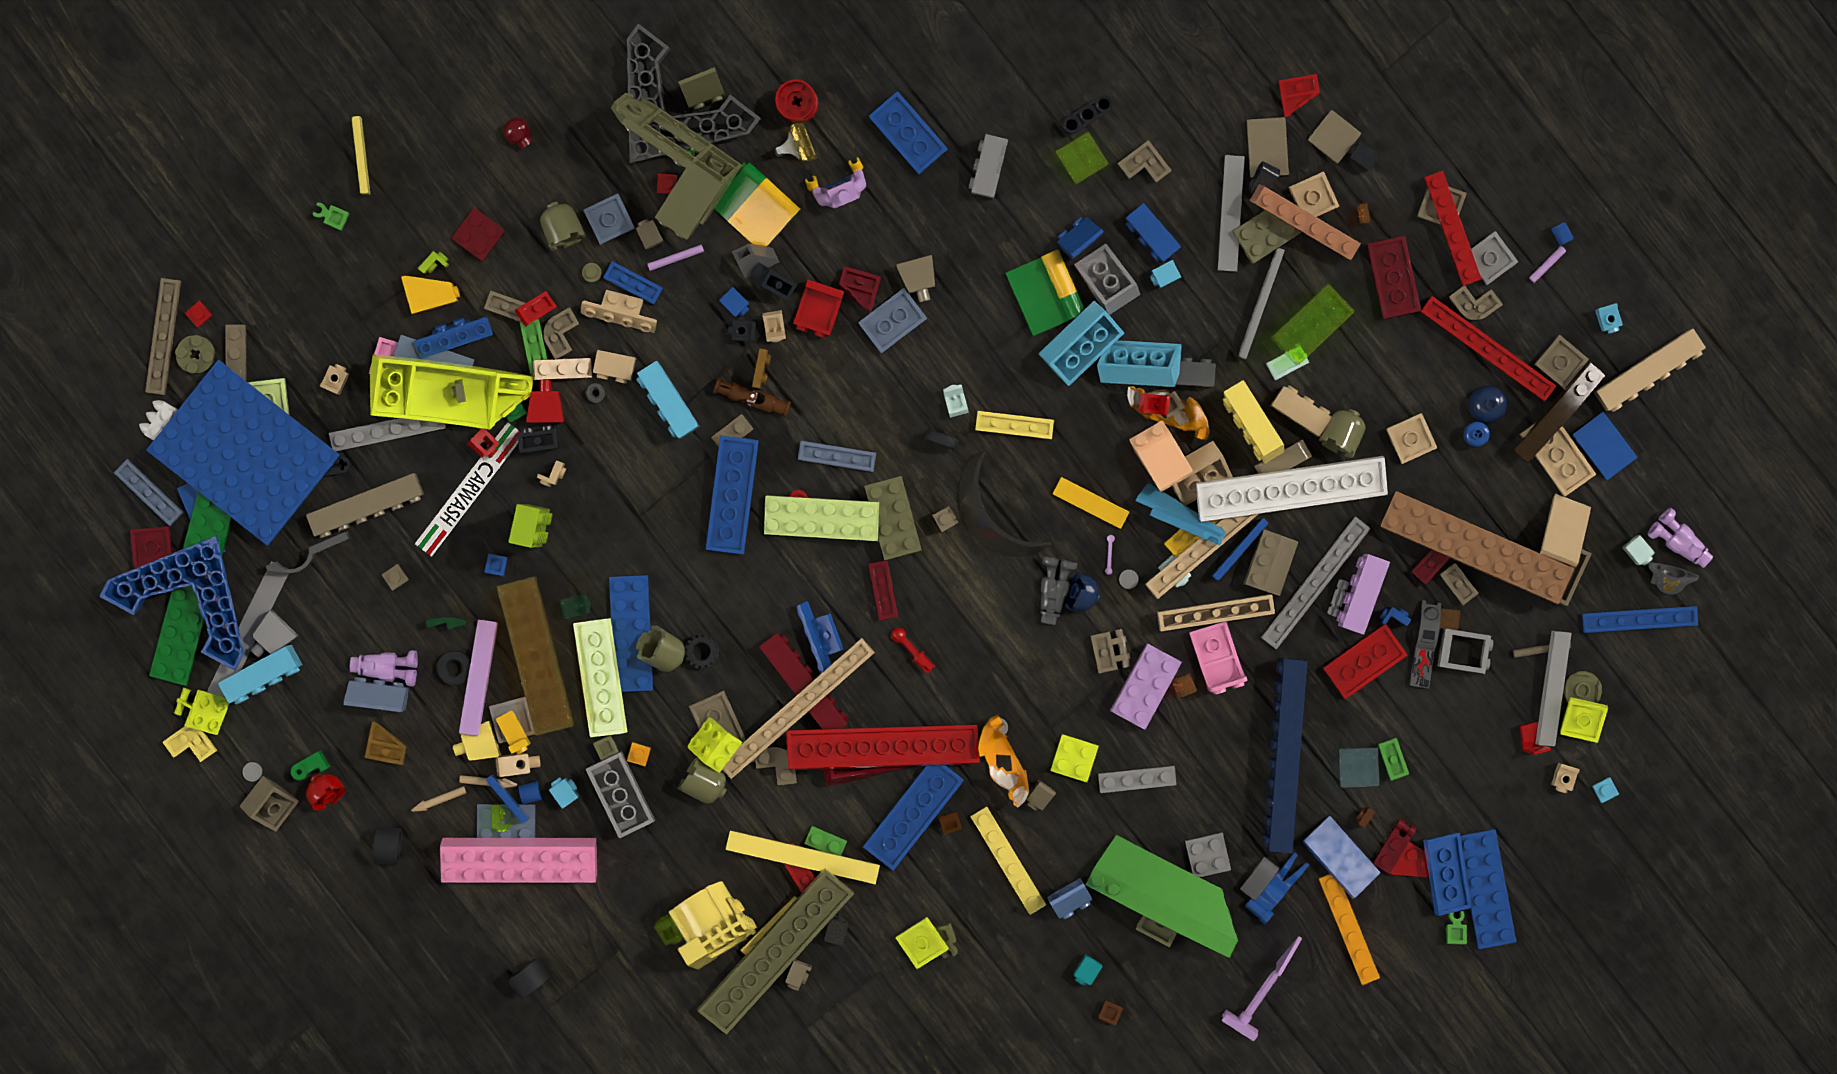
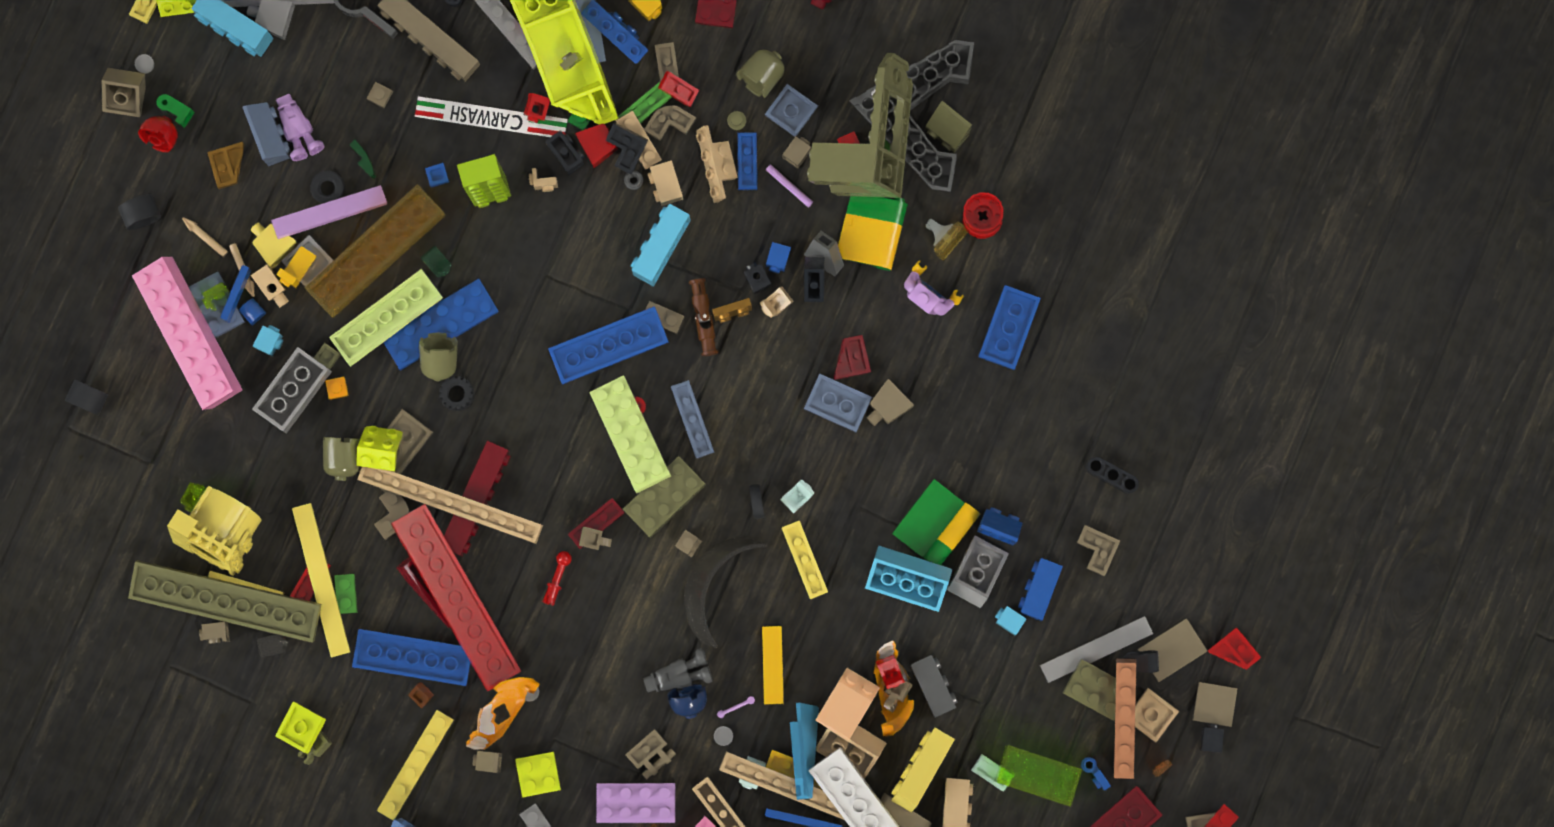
camera: 70 degrees right, 5 degrees down
red panel [793,280,844,338] -> none
blue bracket [797,601,844,674] -> none
light grey wedge [969,134,1008,199] -> none
clear neon green plate [1056,132,1108,185] -> none
medium azure slope [1097,340,1181,387] -> none
light grey tile [1238,248,1285,360] -> none
none -> dark tan plate [579,527,612,550]
none -> black plate [605,123,648,174]
none -> blue plate [1081,757,1111,791]

